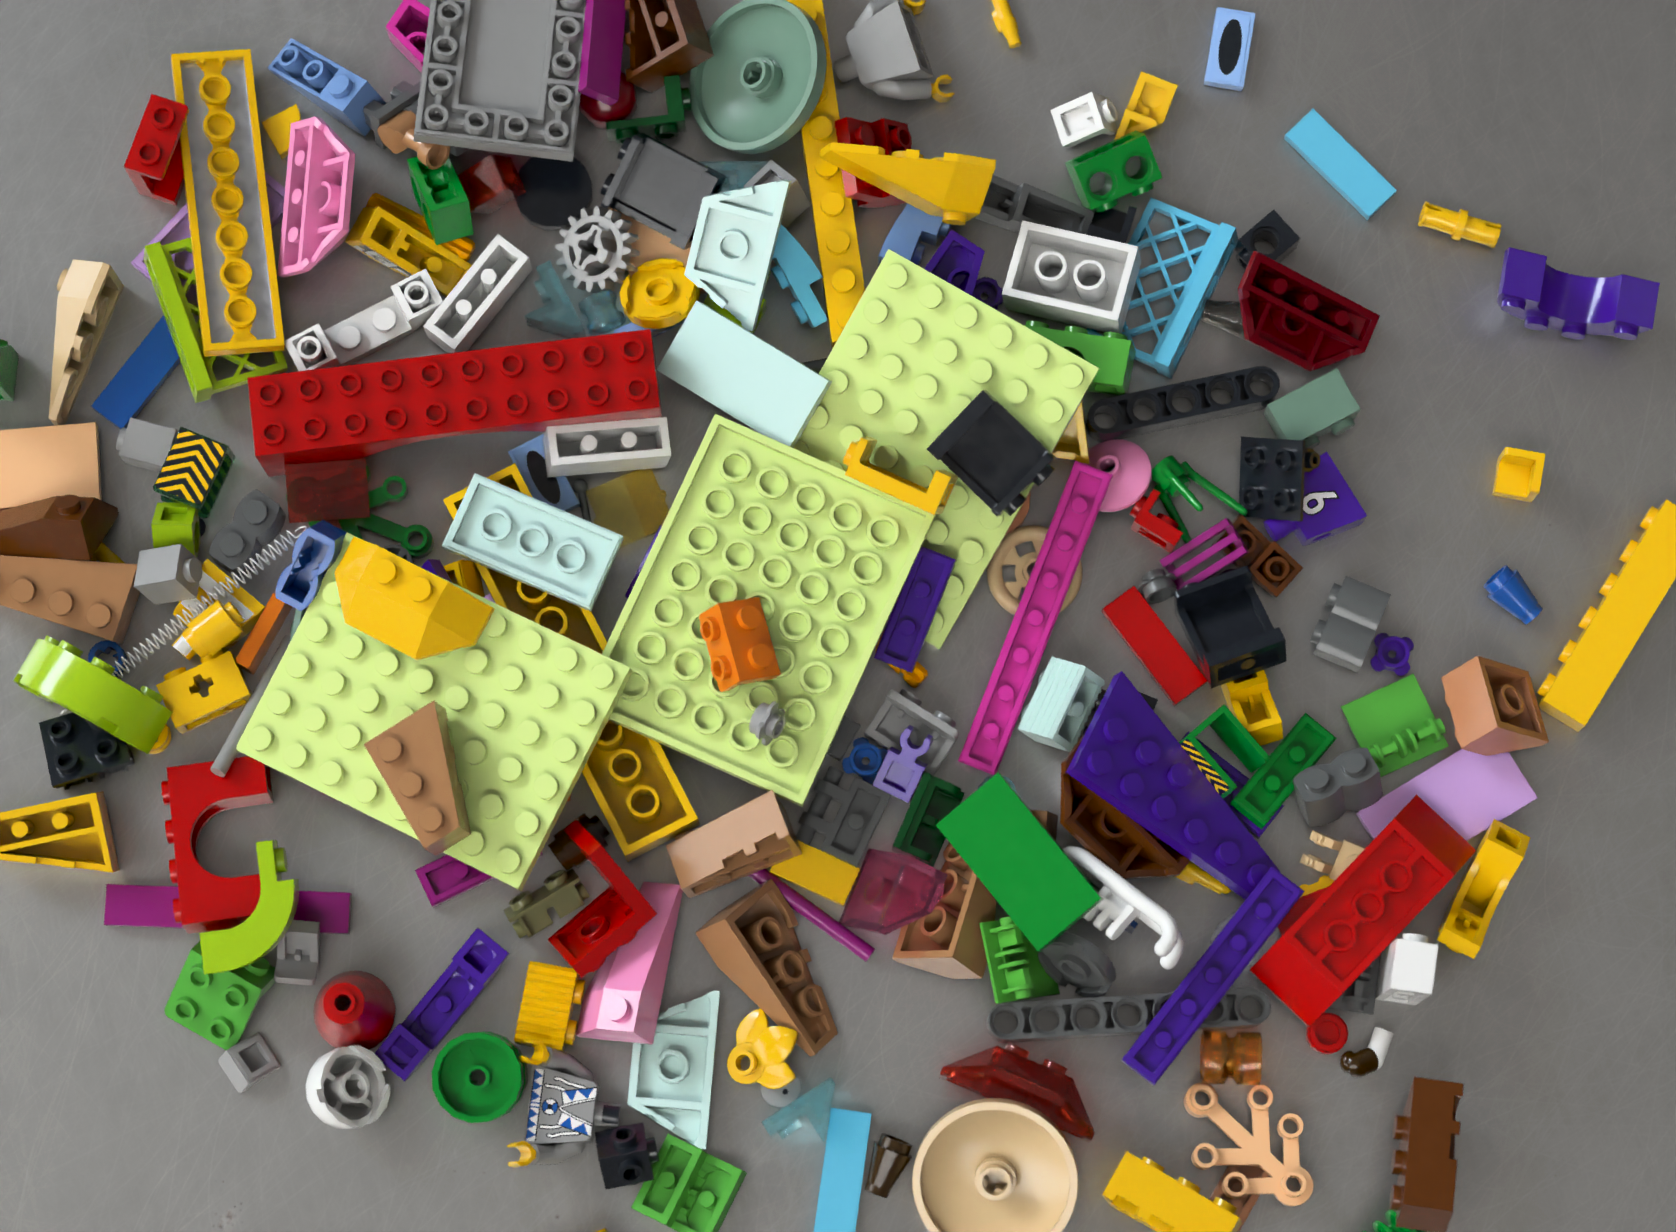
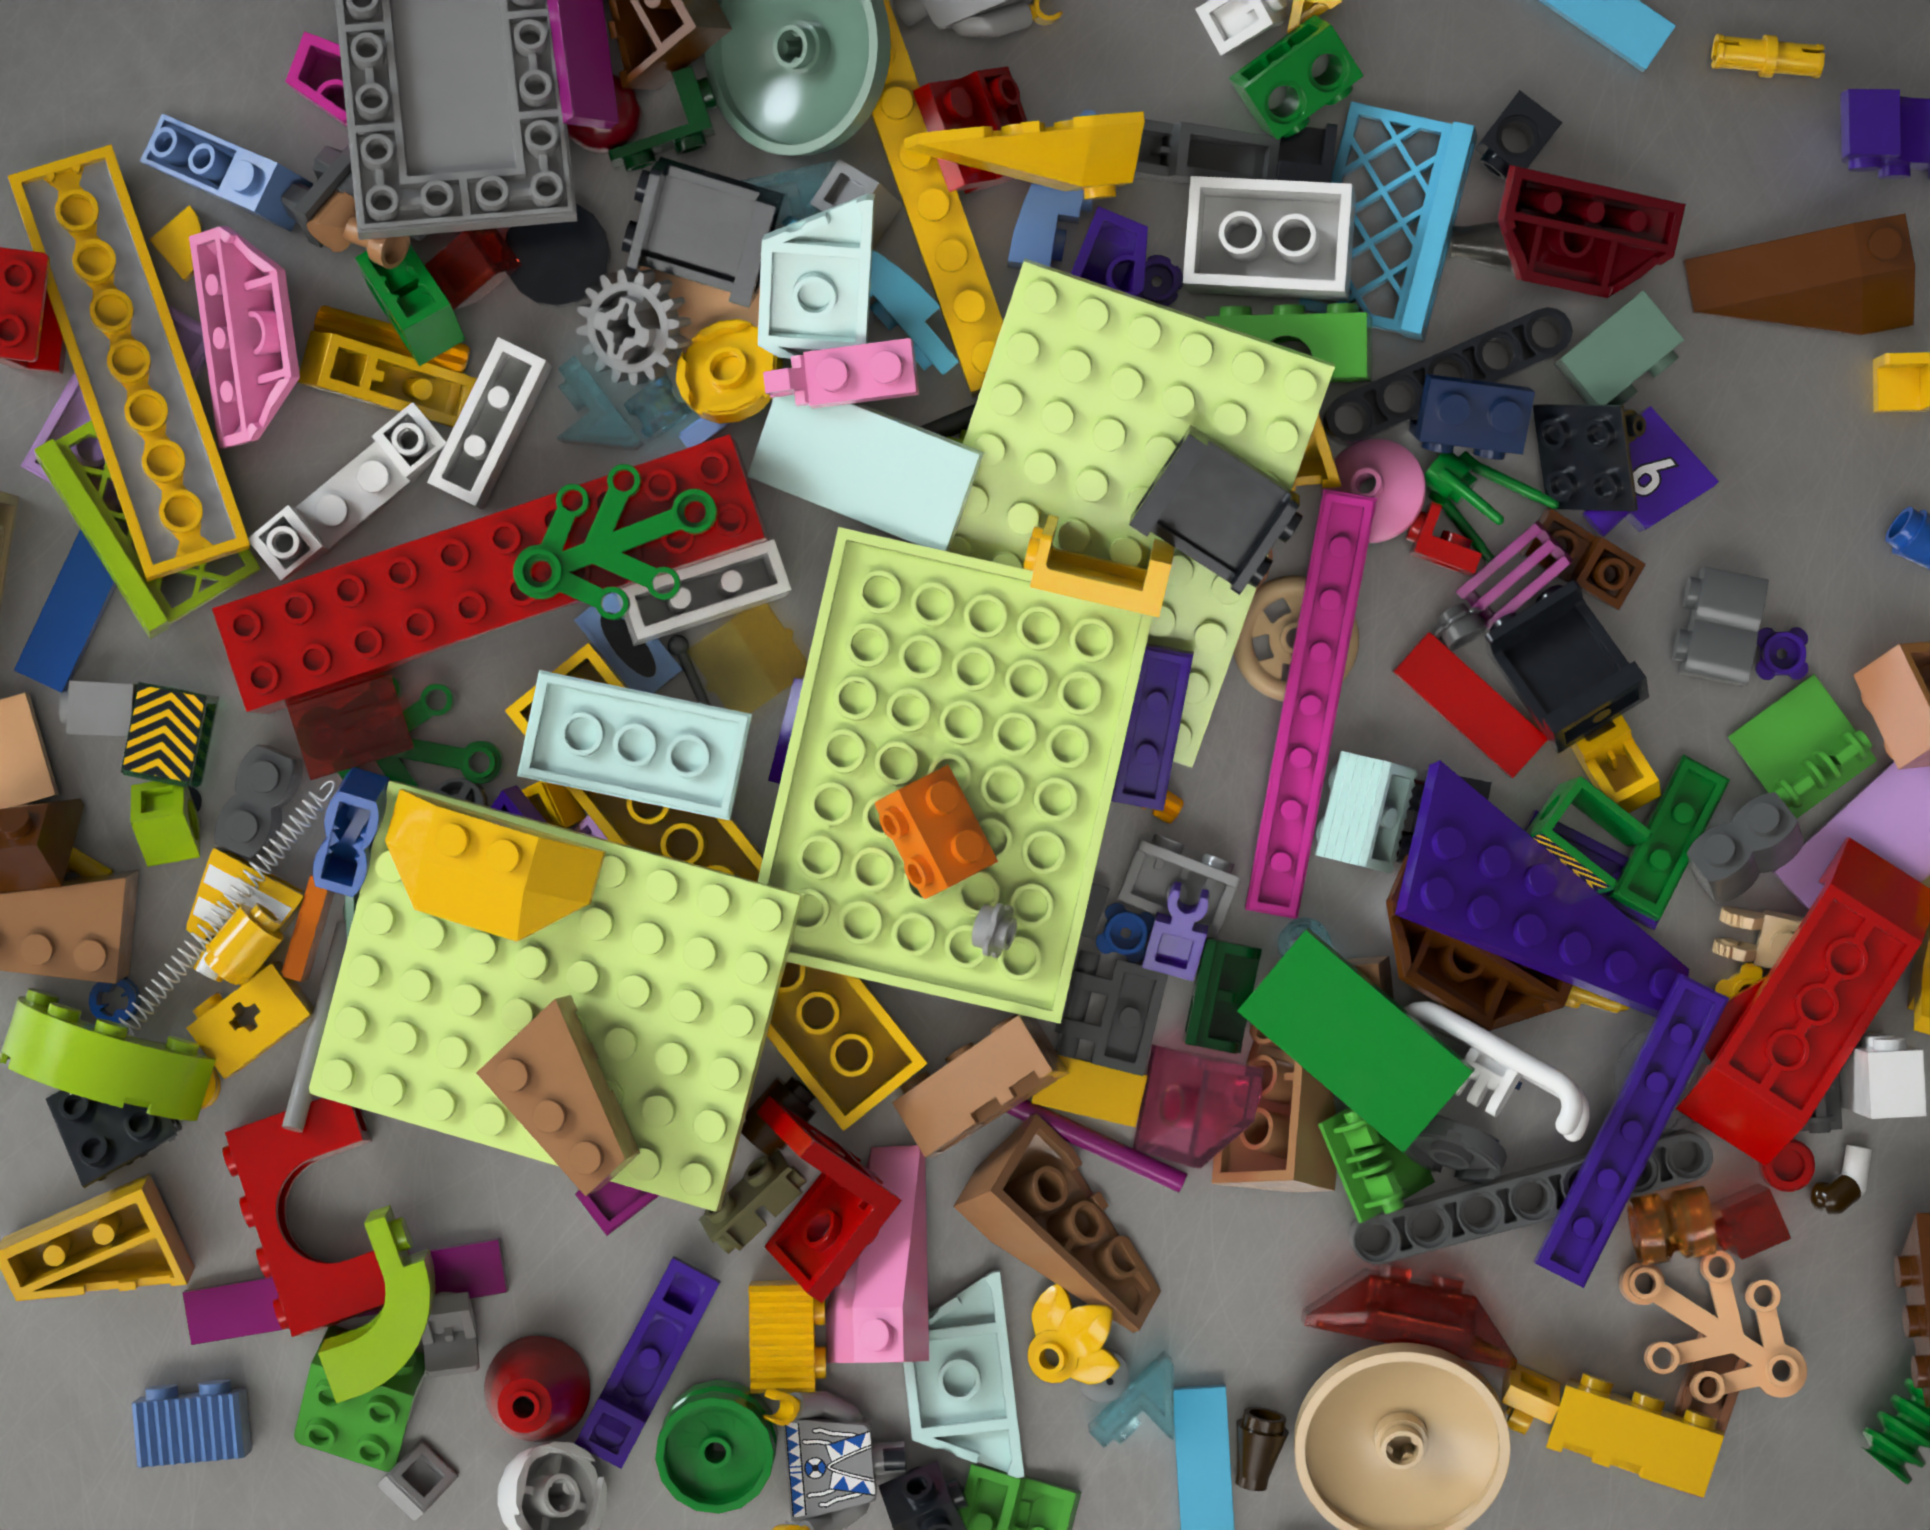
camera: 10 degrees left, 10 degrees up
light grey brick [134,544,202,605] -> none
none -> medium blue brick [132,1379,252,1468]
none -> green plant [513,464,717,620]
none -> bright pink hinge [763,338,919,409]
none -> dark blue bracket [1408,374,1535,460]
none -> yellow tile [1501,1362,1561,1435]
none -> reddish brown wedge [1683,213,1915,336]
none -> clear red brick [1710,1183,1791,1260]

